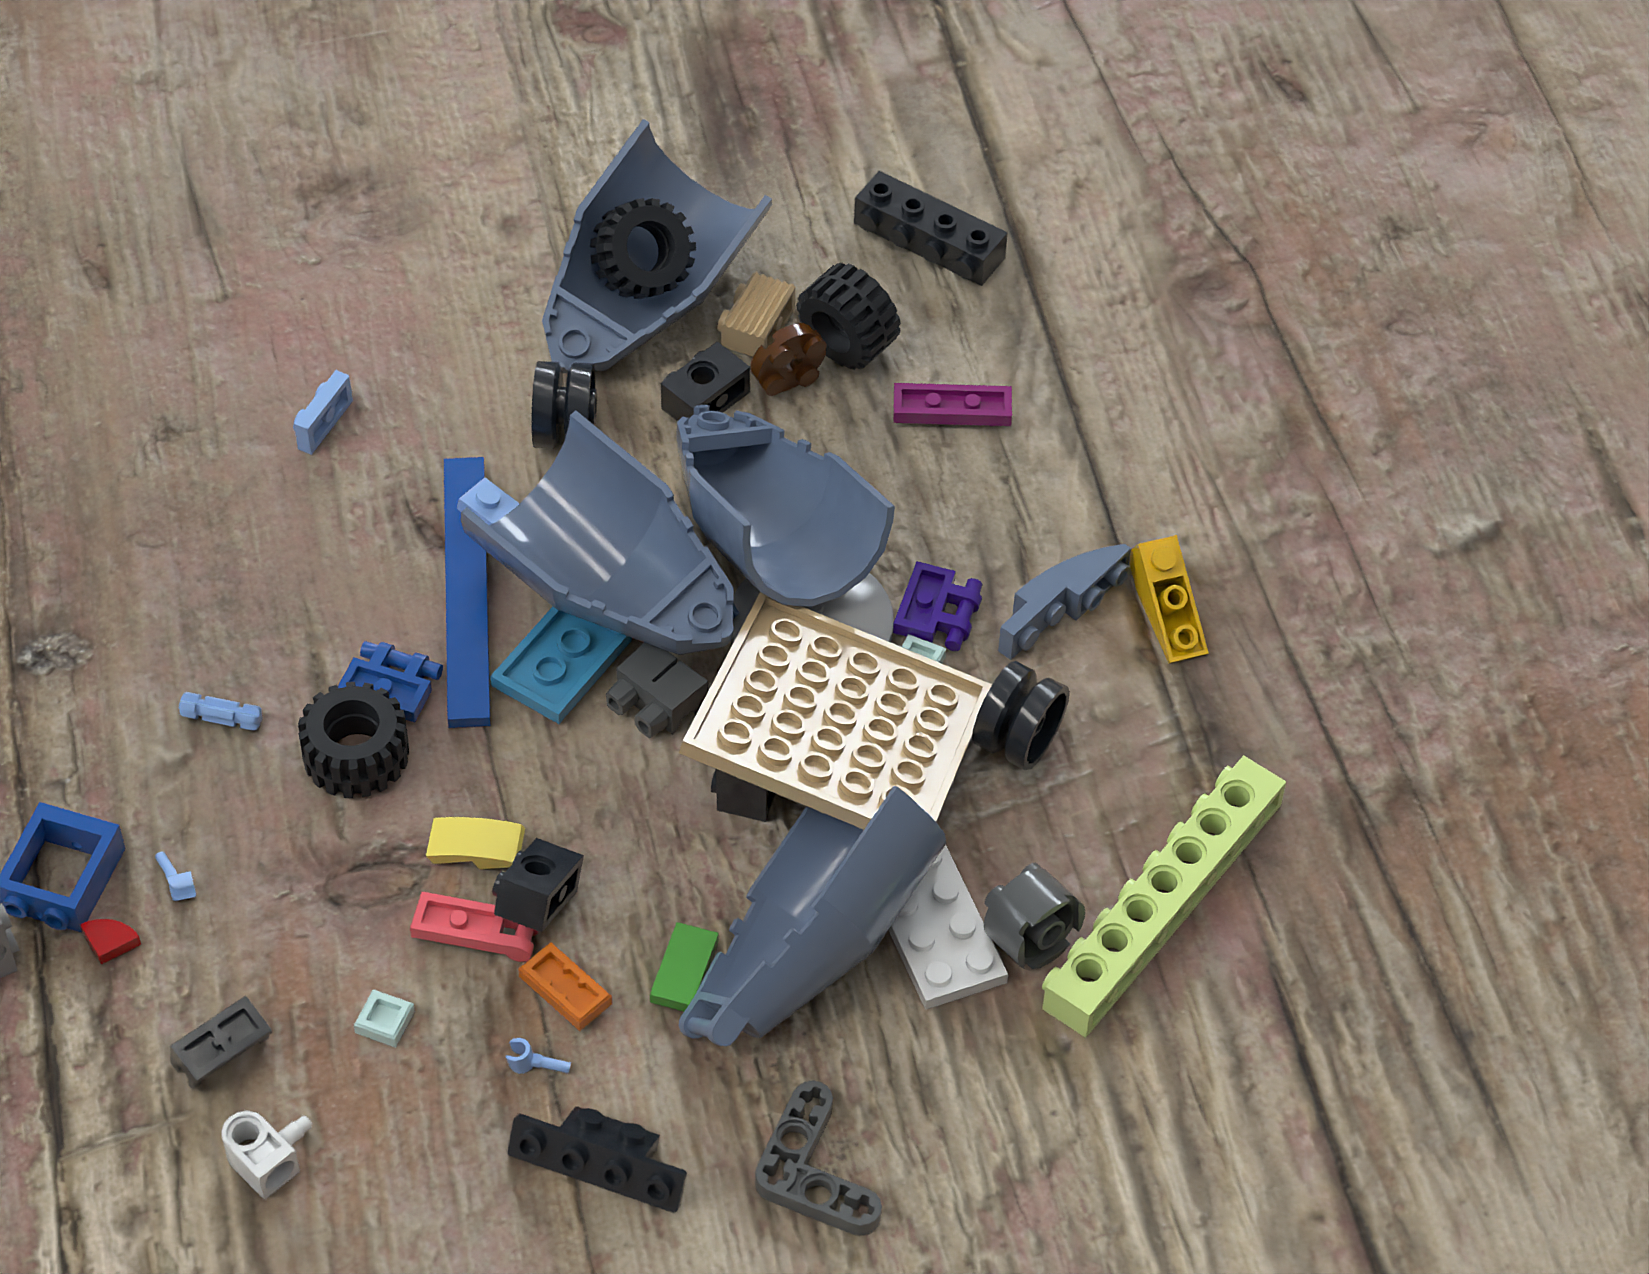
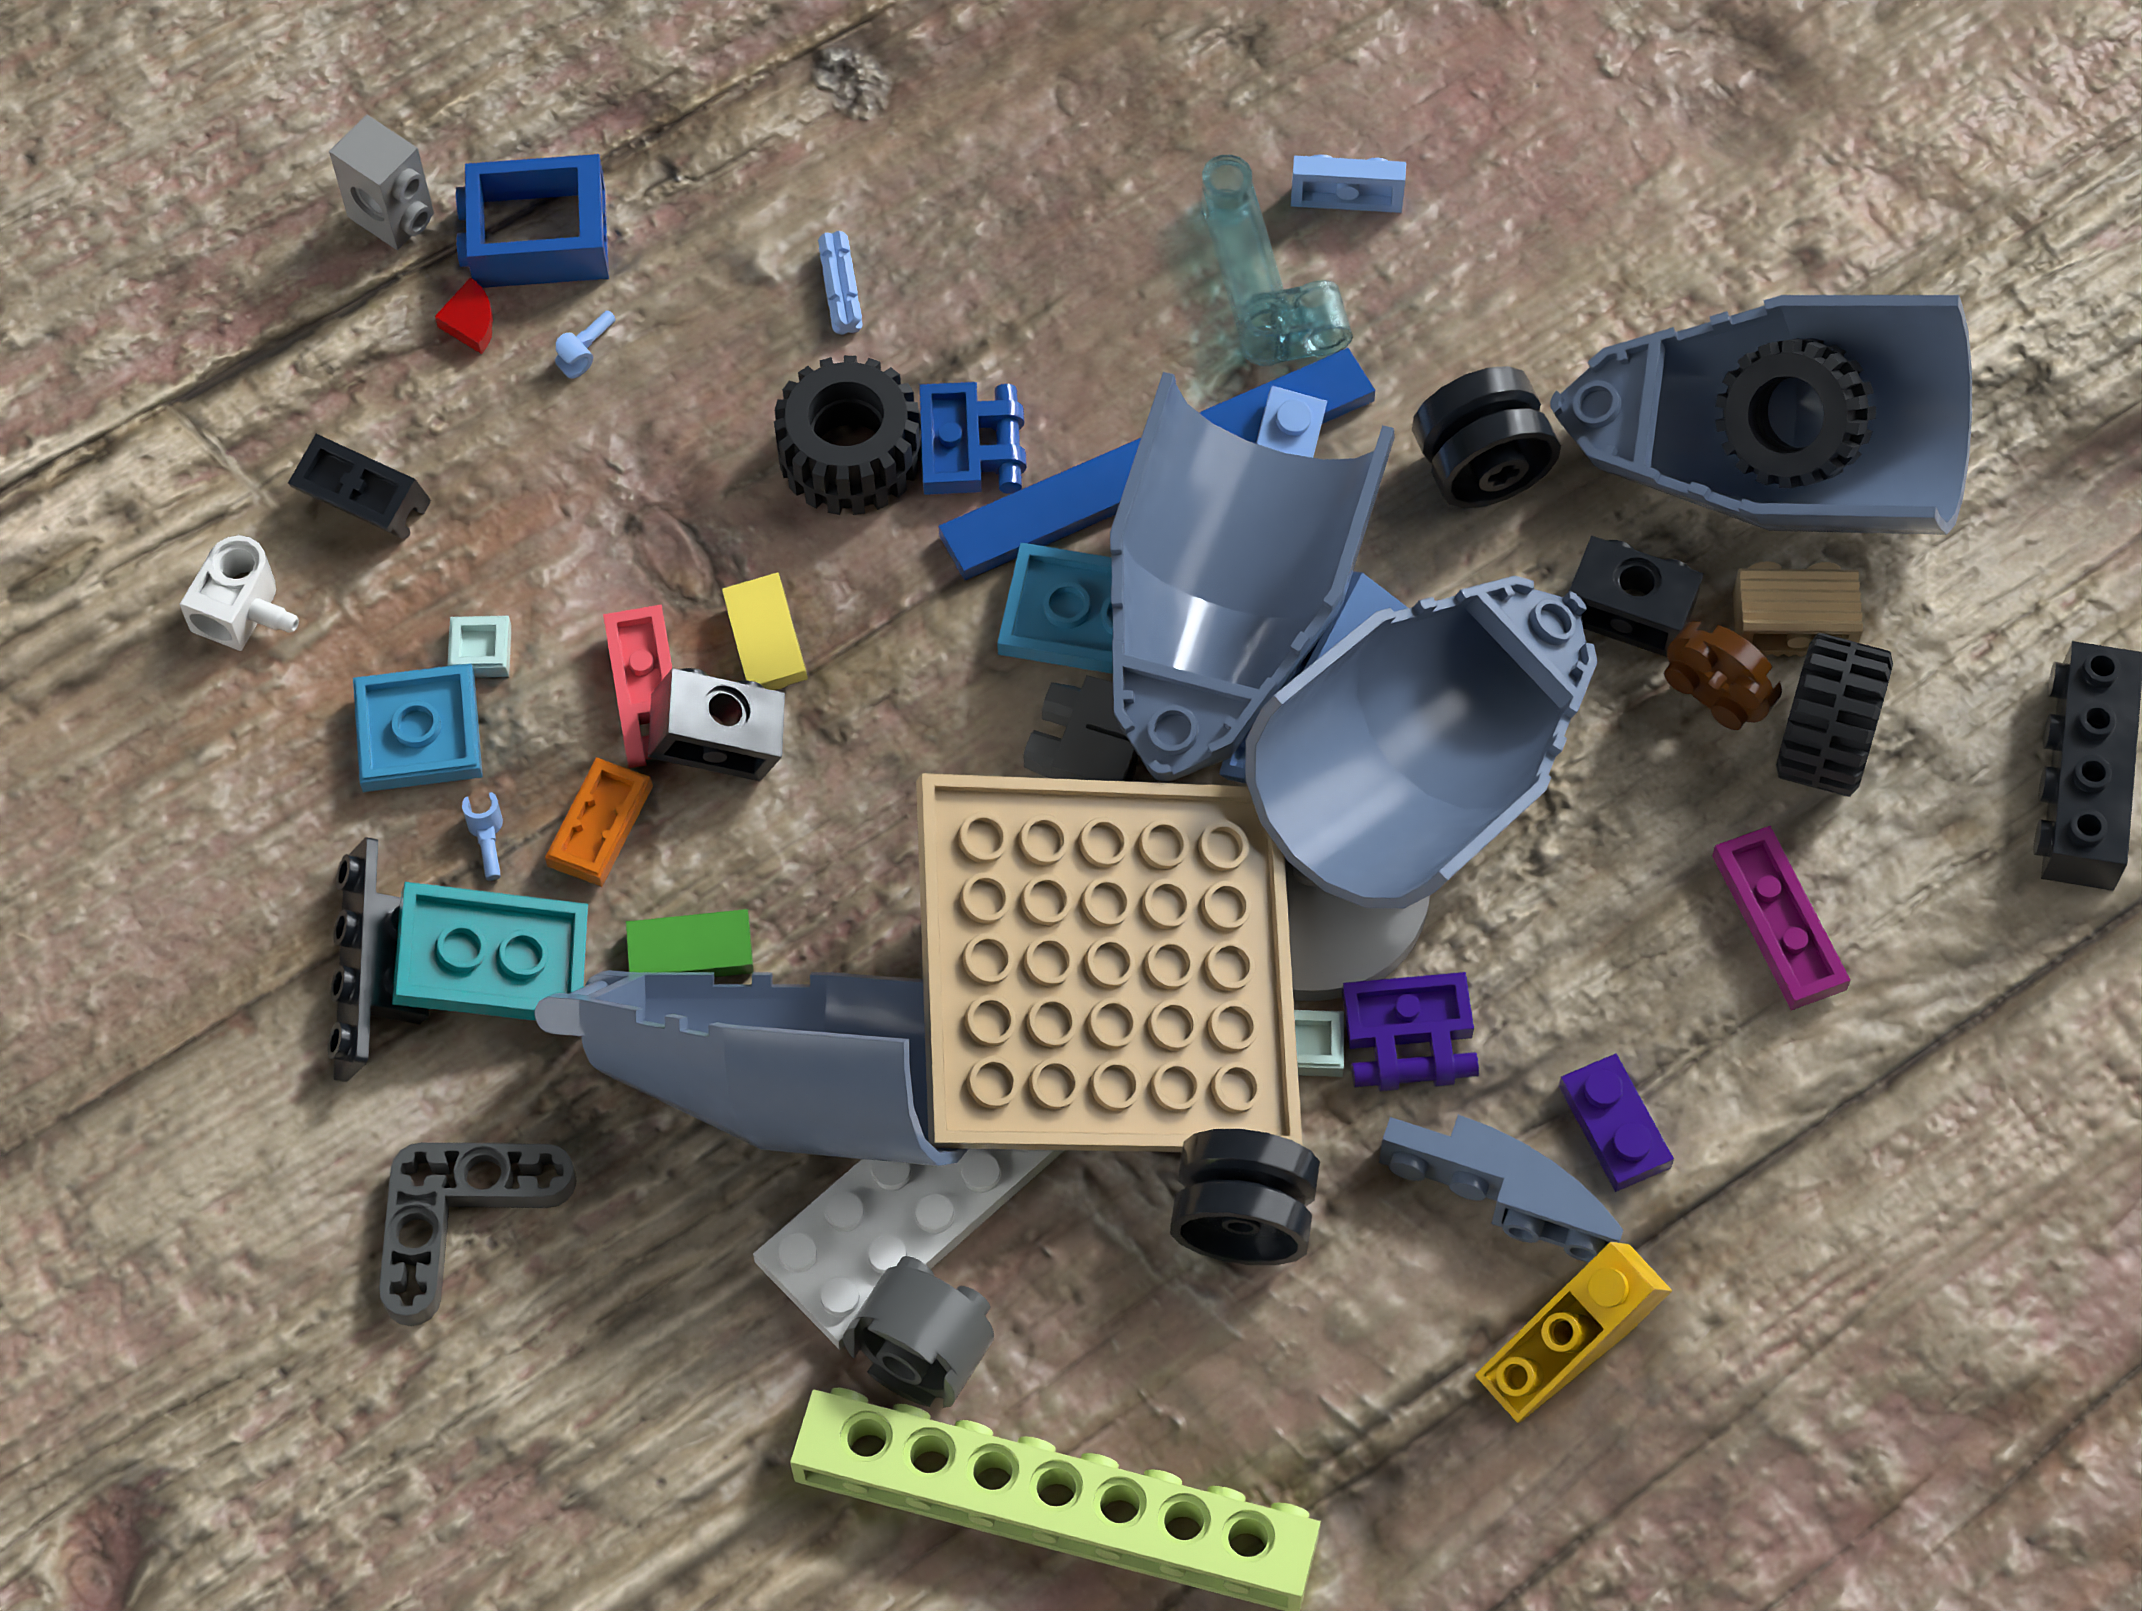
camera: 70 degrees right, 10 degrees up
none -> dark azure plate [353,663,483,792]
none -> teal plate [392,882,588,1021]
none -> clear light blue piece [1201,155,1353,366]
none -> dark purple plate [1558,1053,1674,1192]

